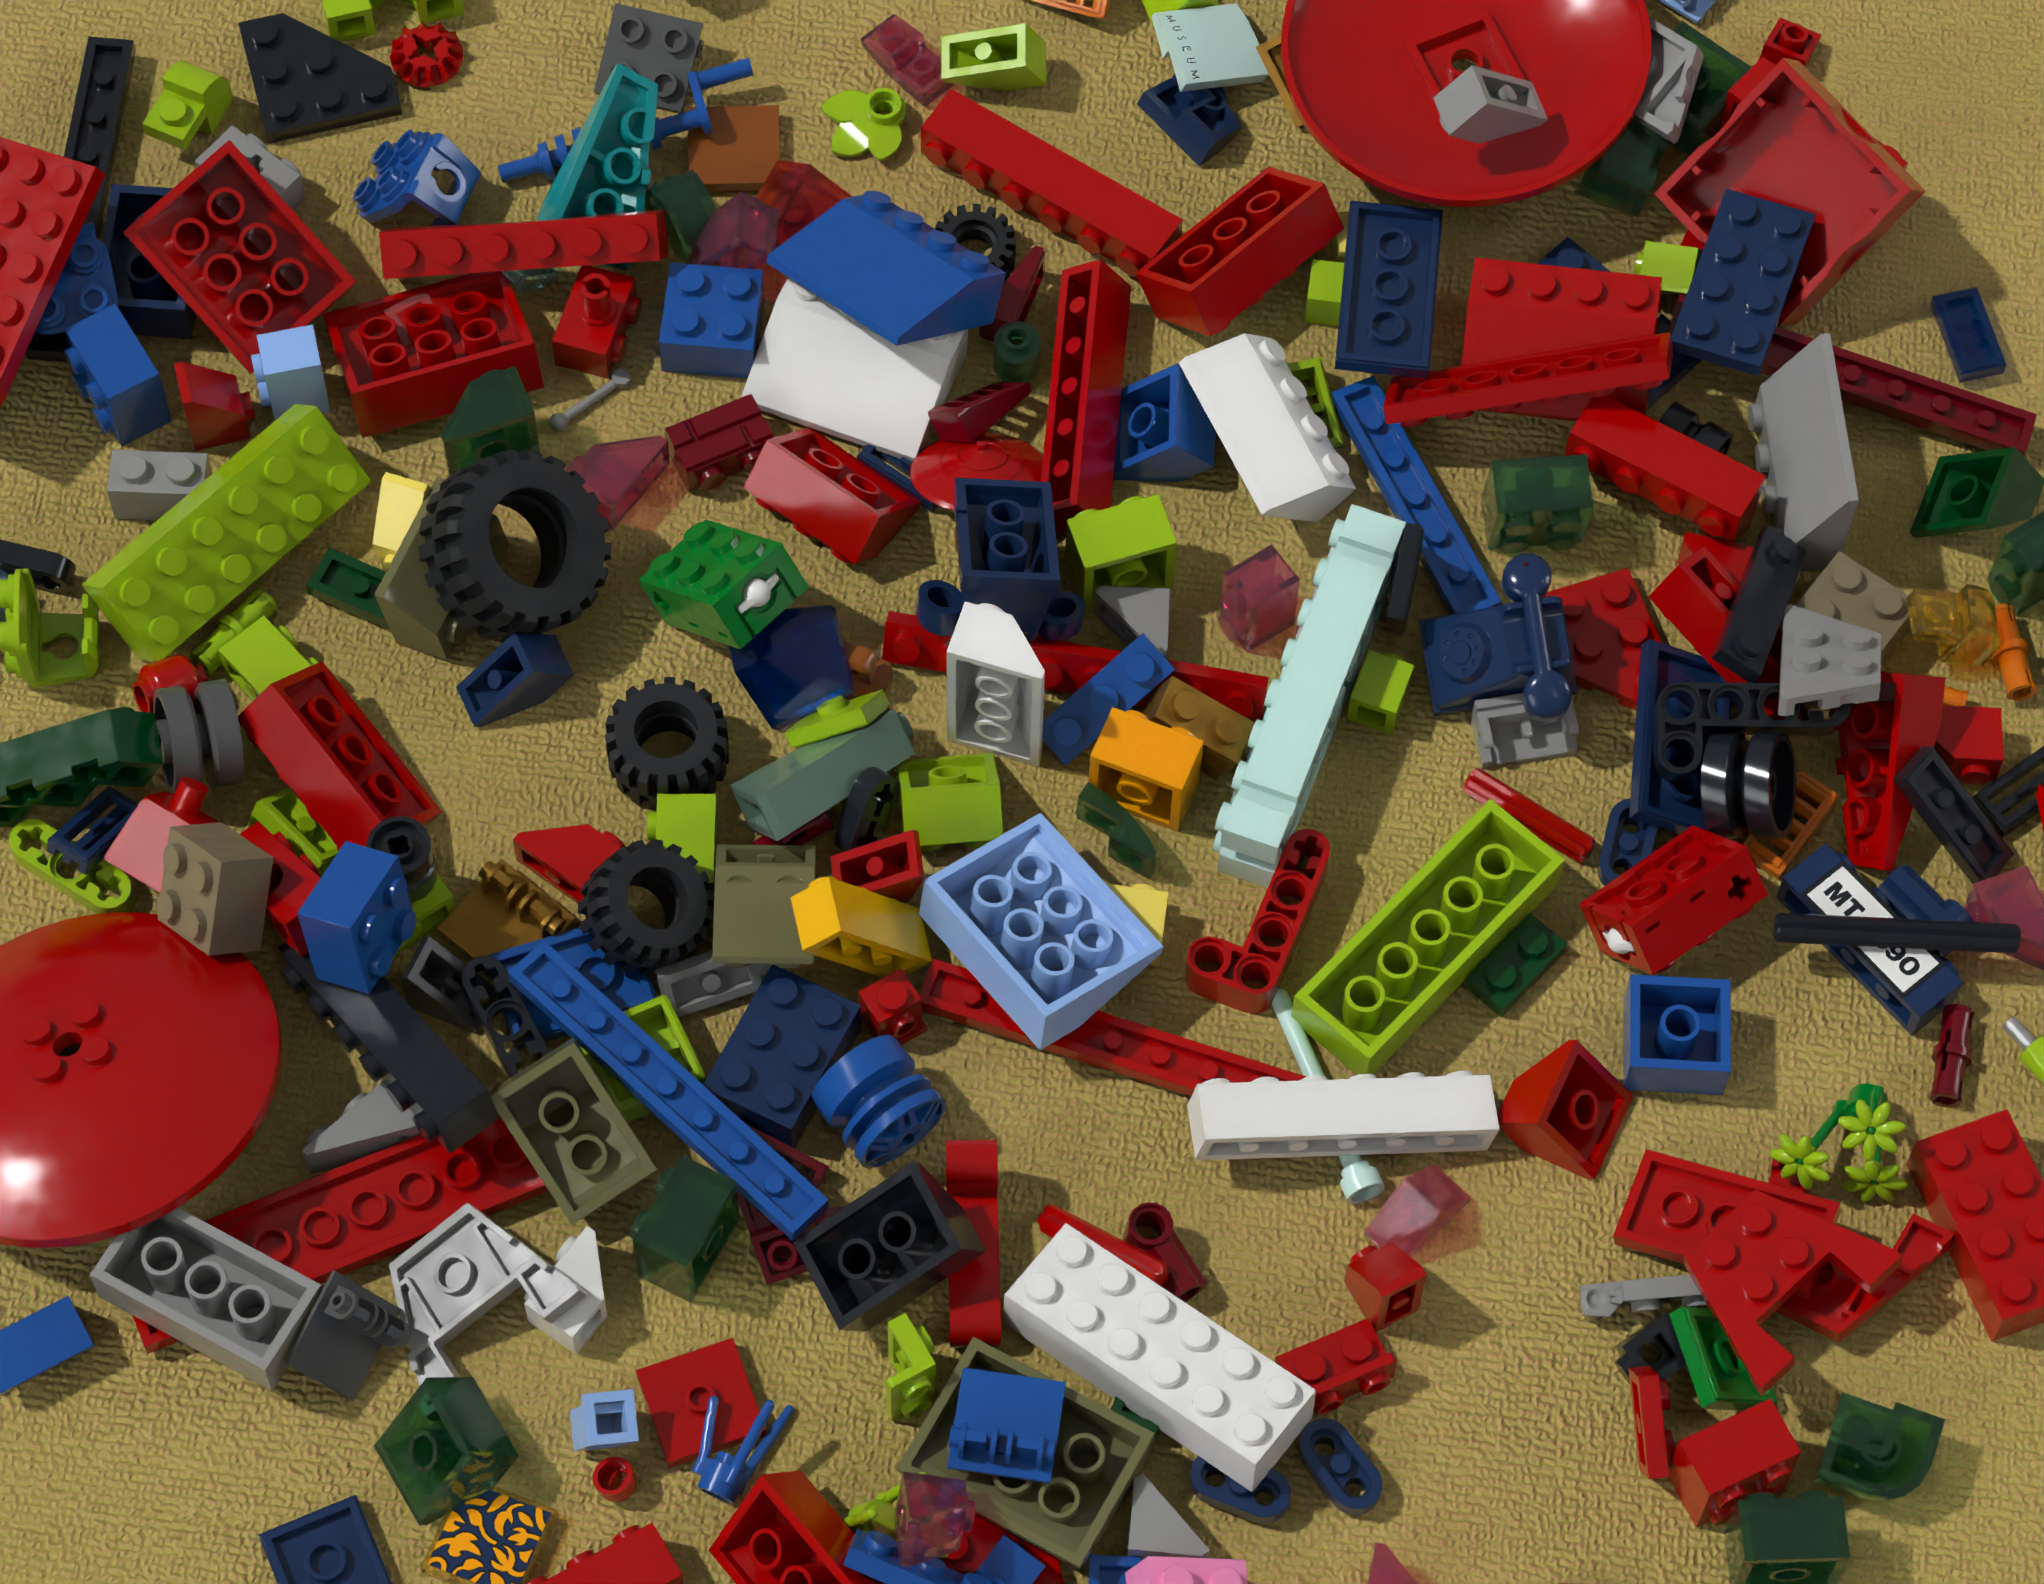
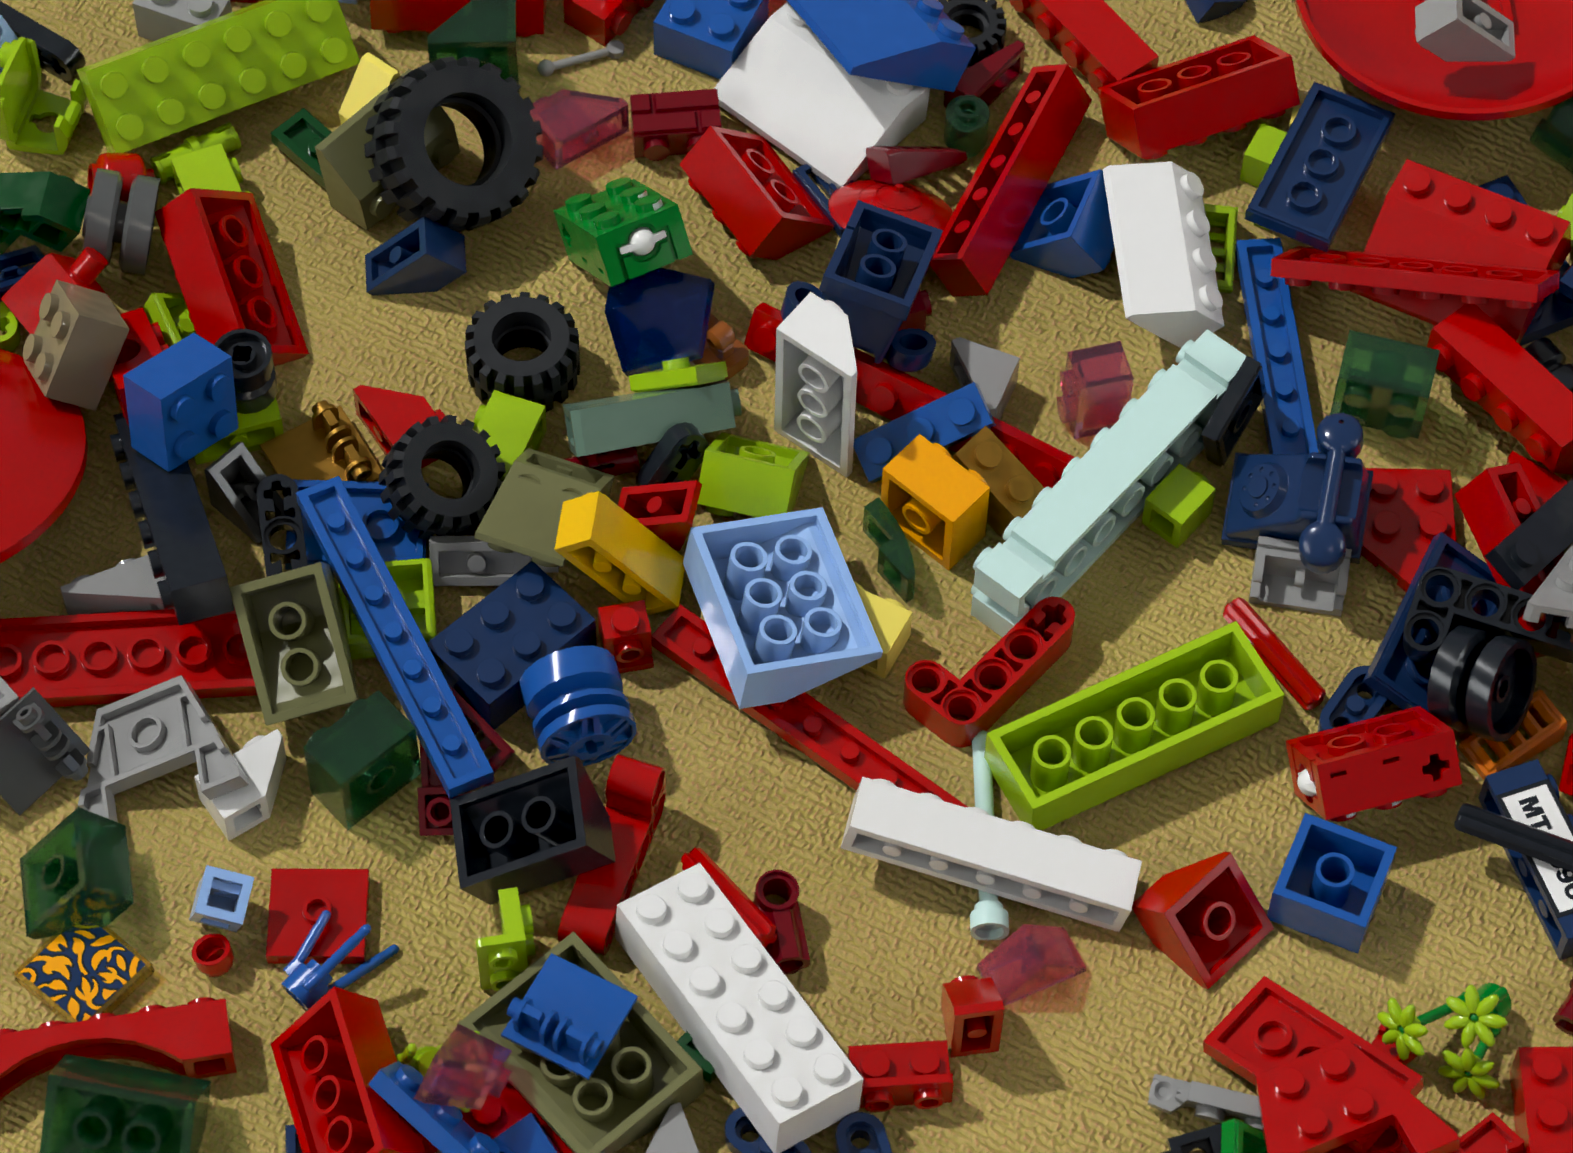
camera: 20 degrees right, 5 degrees down
lime brick [1065,494,1177,612] -> none
dark green plate [1464,913,1567,1018] -> none

